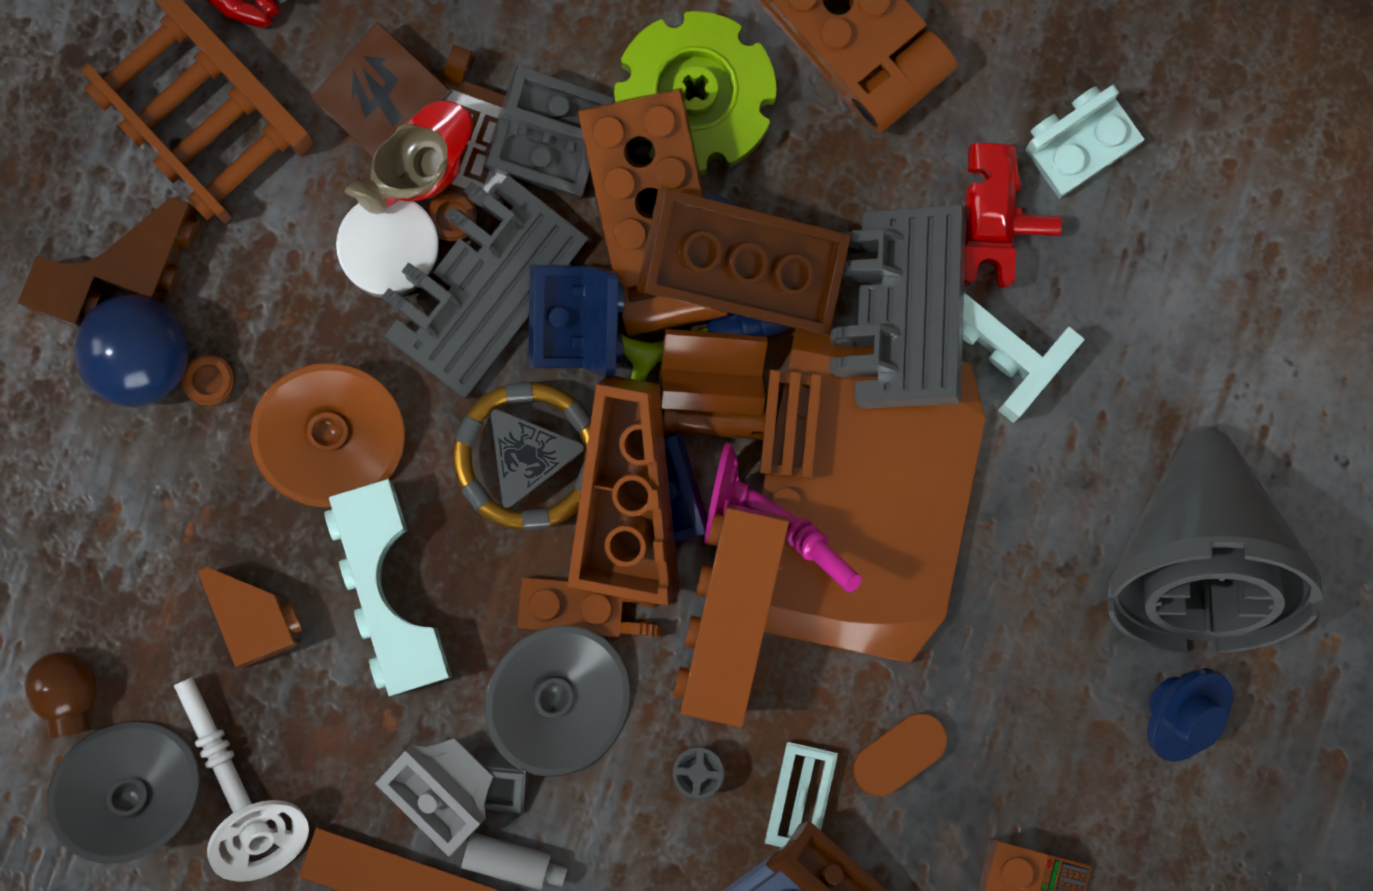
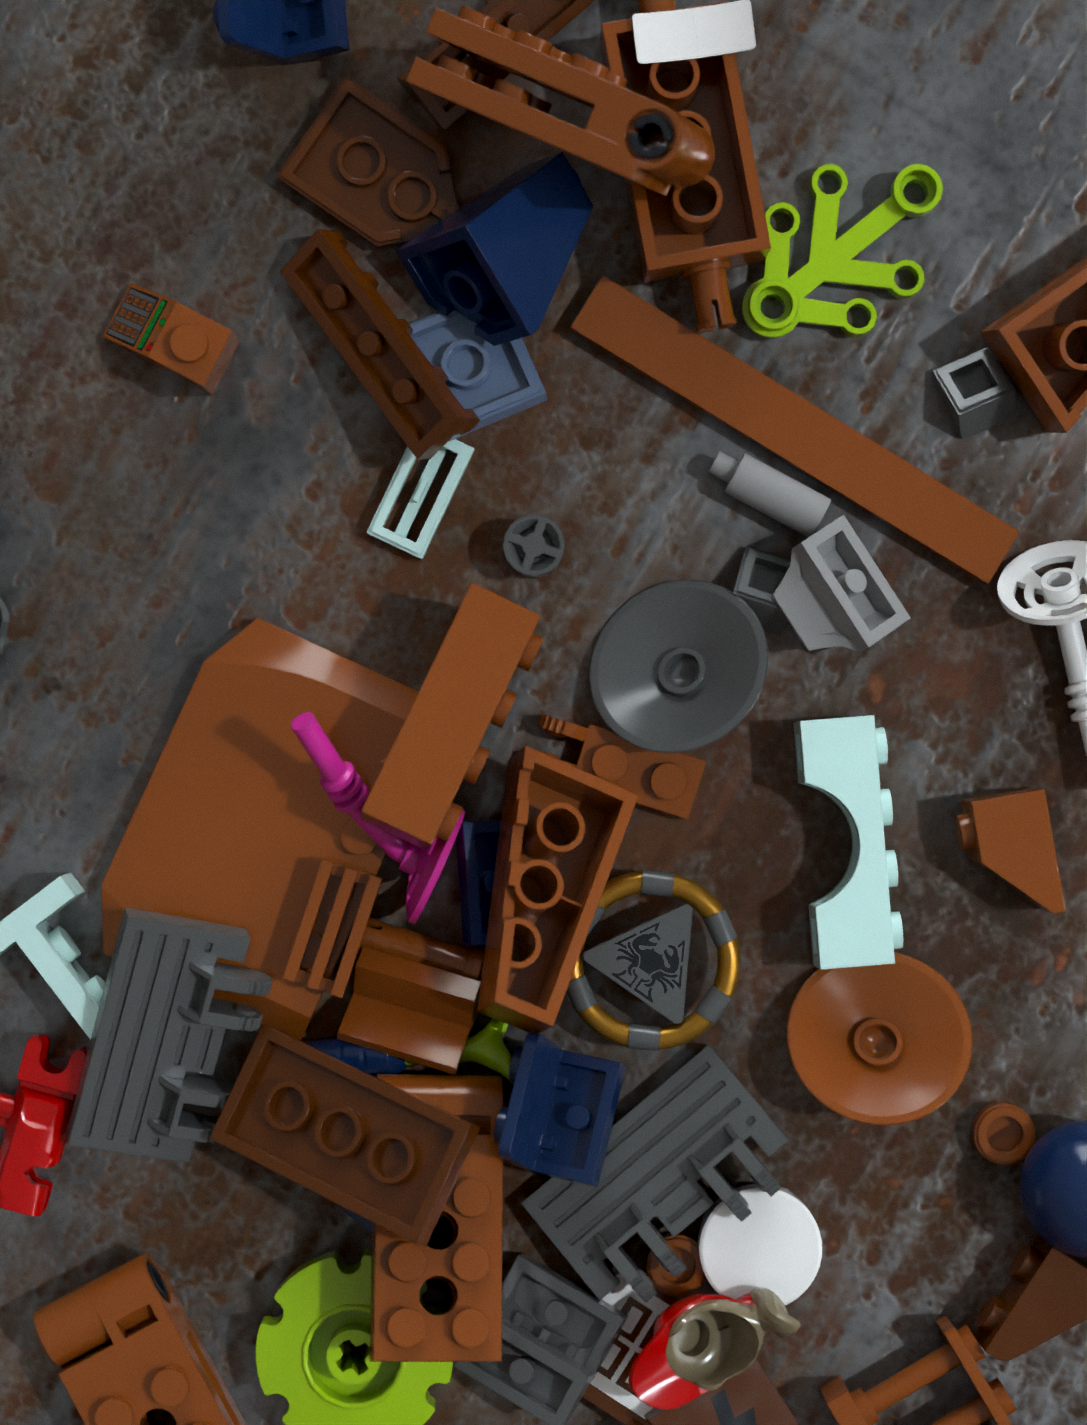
camera: 160 degrees left, 5 degrees up
dark orange tile [853,714,947,796] -> none

